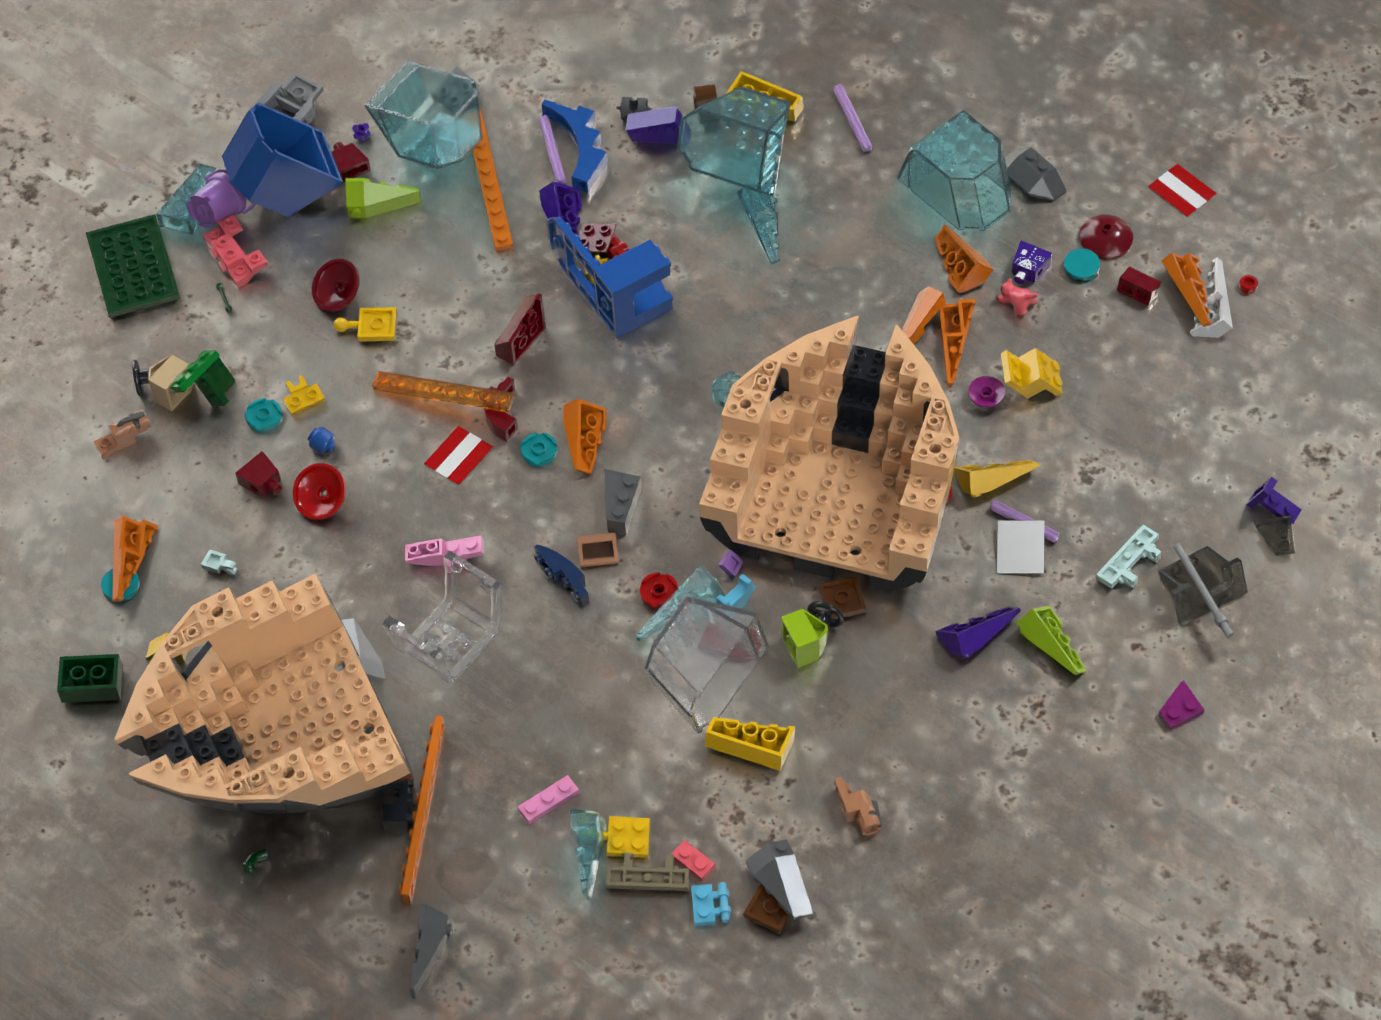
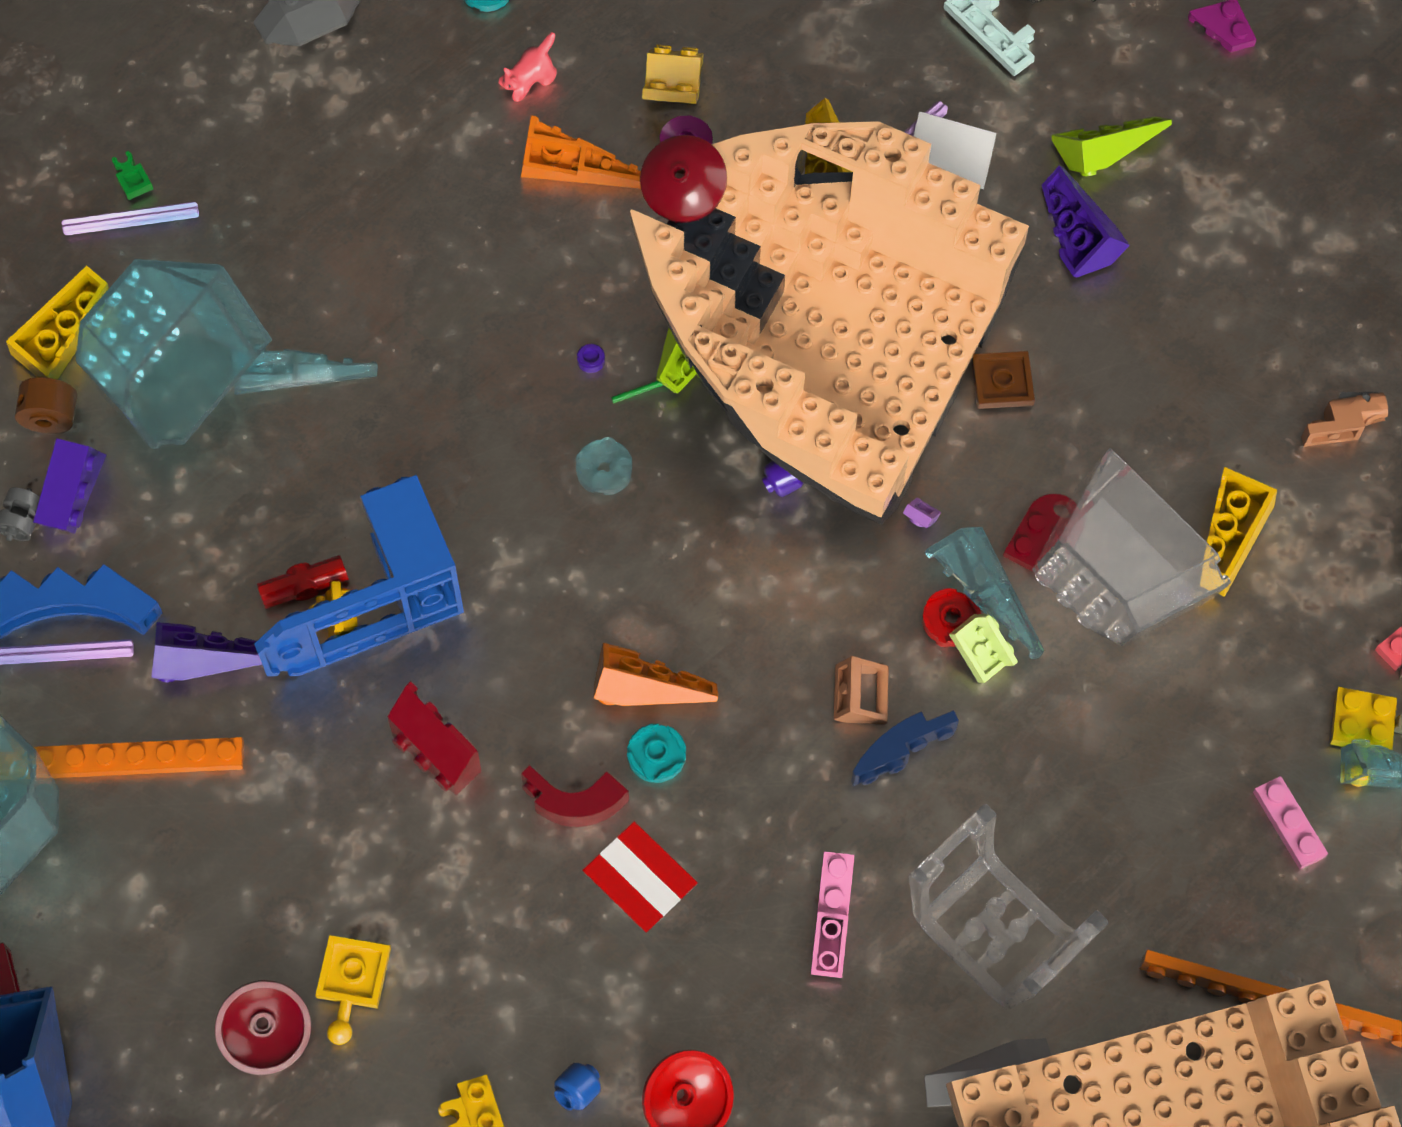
camera: 85 degrees left, 10 degrees up
lime wedge [346,178,421,218] -> none
clear orange plate [372,371,515,412] -> none
hinge [579,223,617,253] -> none
dark grey wedge [604,469,642,536] -> none
medium azure piece [713,574,757,619] -> none
lime piece [781,601,844,668] -> none
clear light blue windscreen [897,110,1011,231] -> none
orange wedge [902,286,946,344] -> none
orange wedge [934,224,994,293] -> none
dark purple torso [1012,241,1053,284] -> none
none -> green plate [112,151,153,200]
none -> dark red dish [640,135,728,223]
none -> yellowish green bracket [949,614,1018,683]

